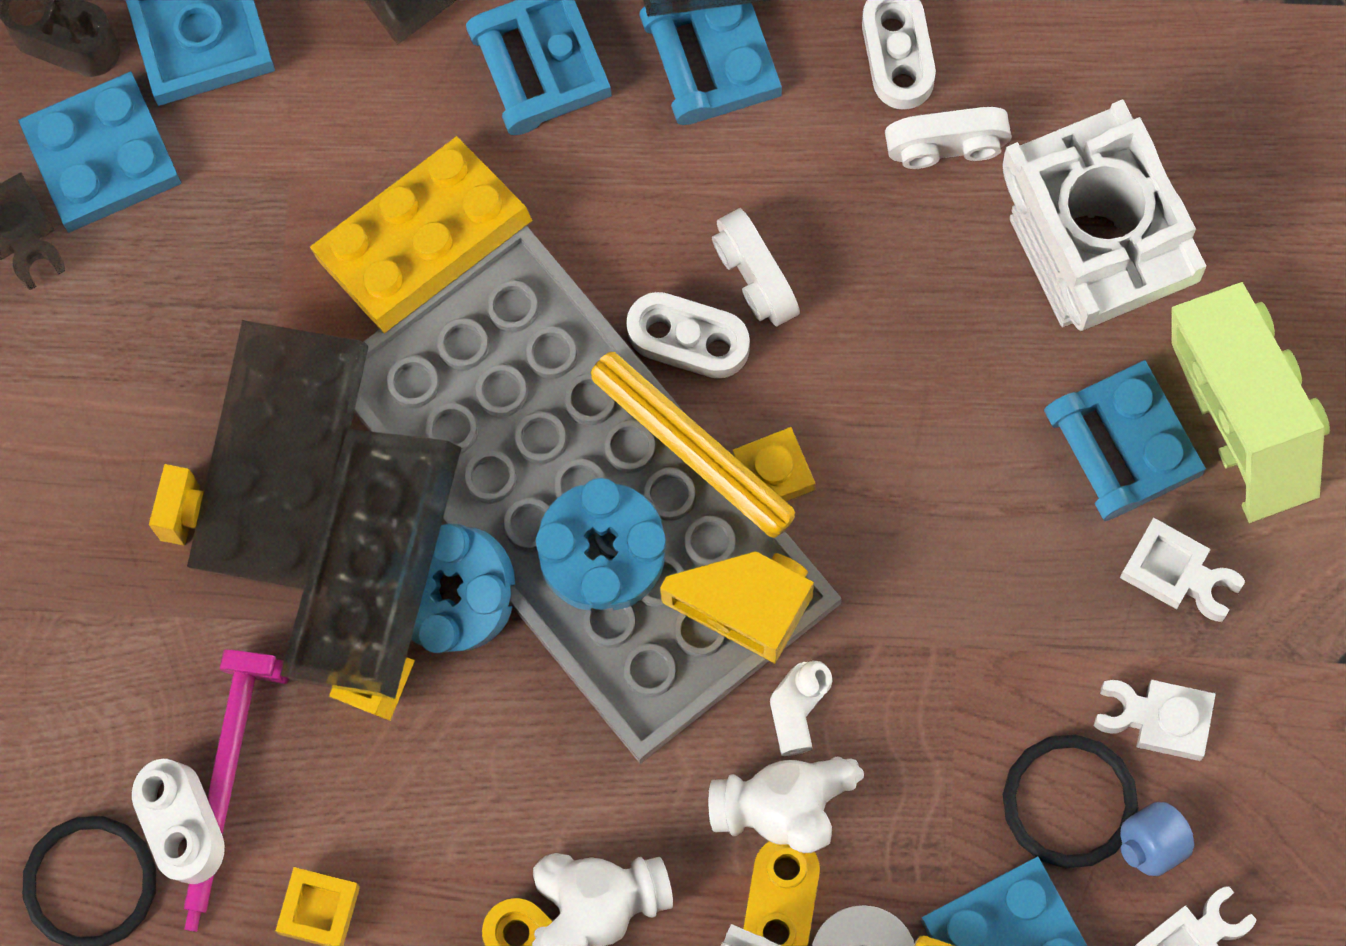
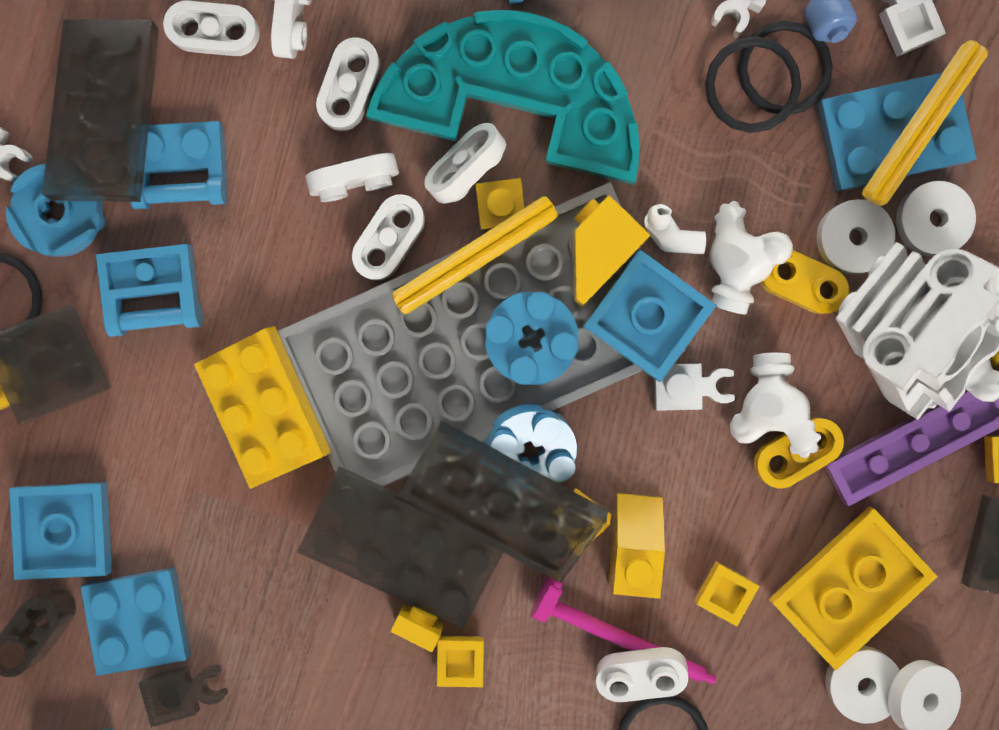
camera: 80 degrees left, 15 degrees up
none -> white plate [316,37,381,131]
none -> teal plate [366,10,640,185]
none -> white plate [424,123,506,204]
none -> yellow plate [437,636,484,687]
none -> dark azure plate [583,250,717,382]
none -> yellow slope [608,493,665,599]
none -> white plate [653,363,735,411]
none -> black piece [705,36,801,133]

